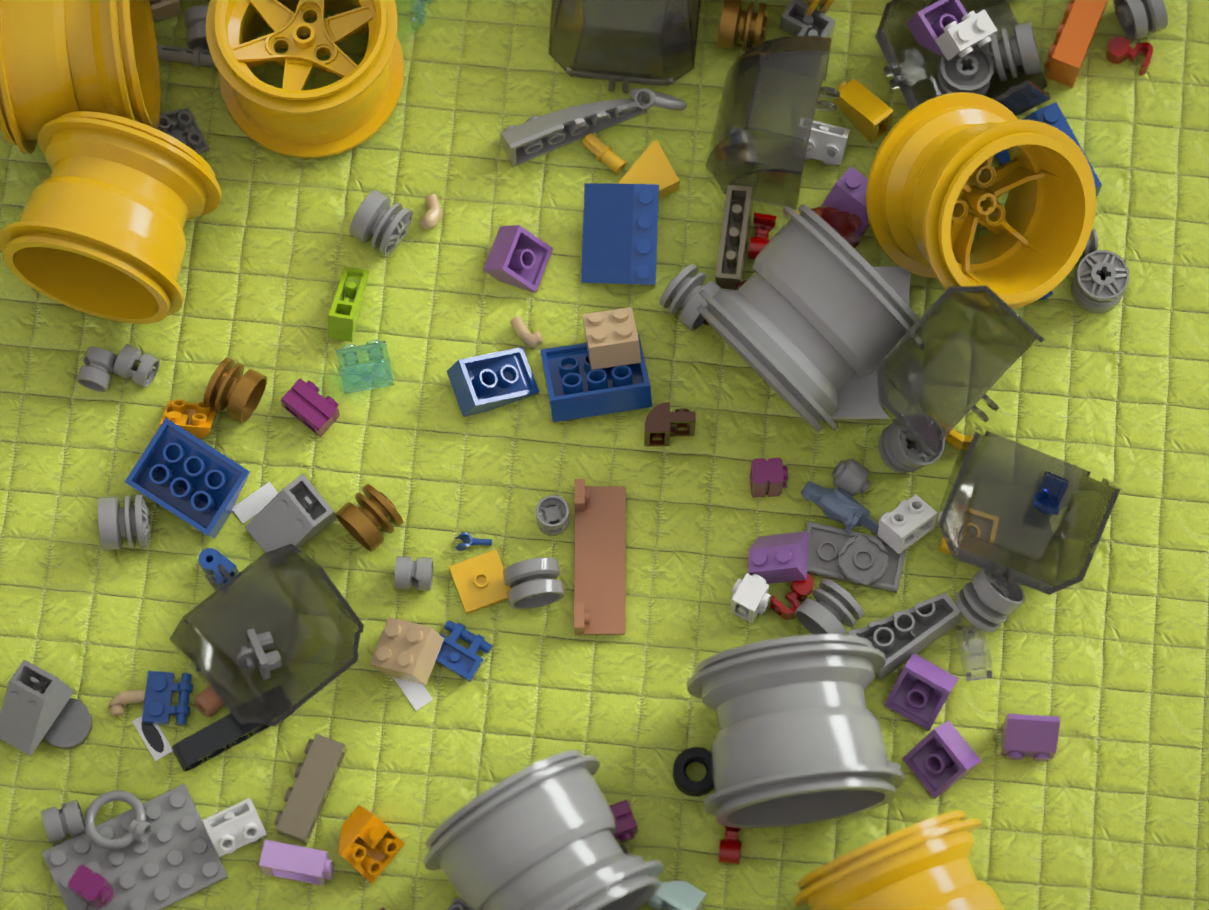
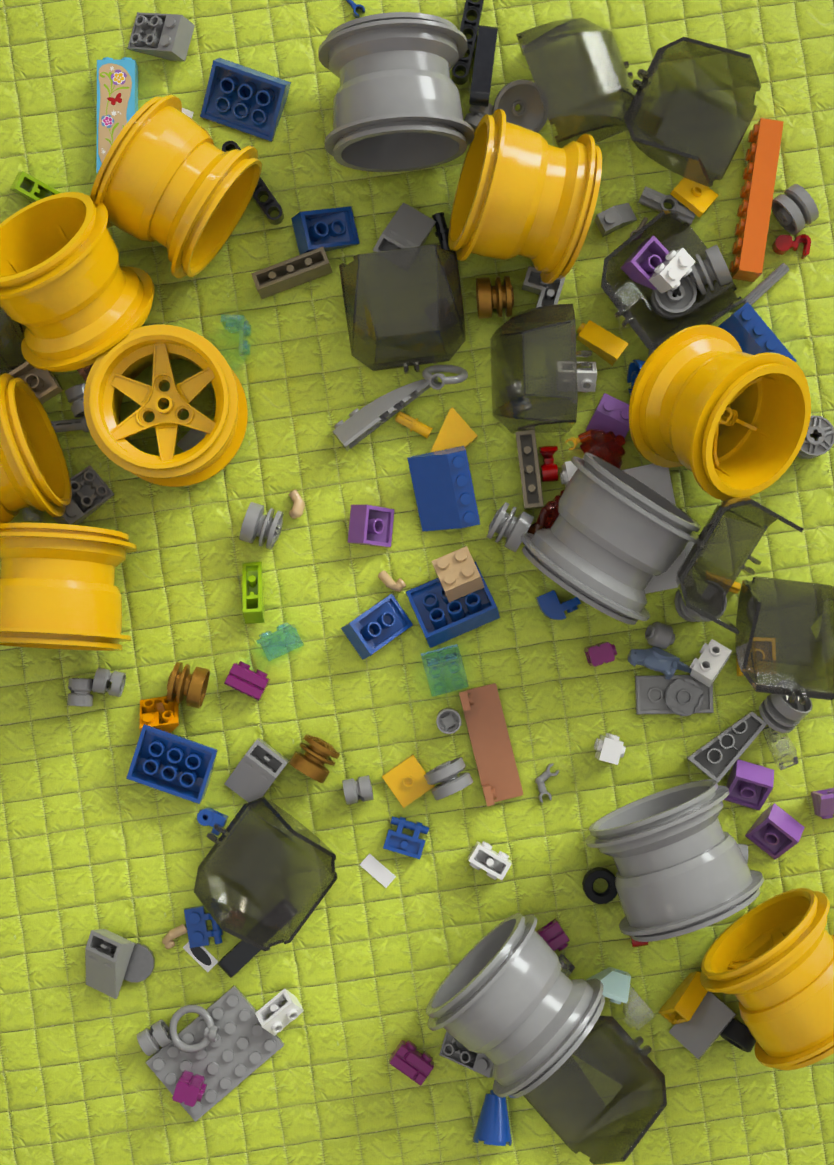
camera: 15 degrees left, 15 degrees up
light grey wheel [98,494,151,551] -> none
white sticker [232,481,278,524] -> none
light grey hips [236,628,282,680] -> none
lavender window [259,840,334,886] -> none
dark tan brick [274,733,347,845] -> none
light orange slope [338,805,405,884] -> none
tan brick [370,617,444,685] -> none
blue hand [455,532,492,551] -> none
reddish brown brick [644,402,696,447] -> none
medium lavender slope [748,531,808,584] -> none
red leg [770,573,814,620] -> none
light grey wheel [795,578,864,635] -> none
clear blue bracket [1033,471,1069,515] -> none
none -> clear light blue bracket [421,644,469,696]
none -> white brick [468,841,512,880]
none -> blue brick [535,590,581,620]
none -> light grey arm [535,763,560,803]
none -> light grey axle [742,263,790,305]

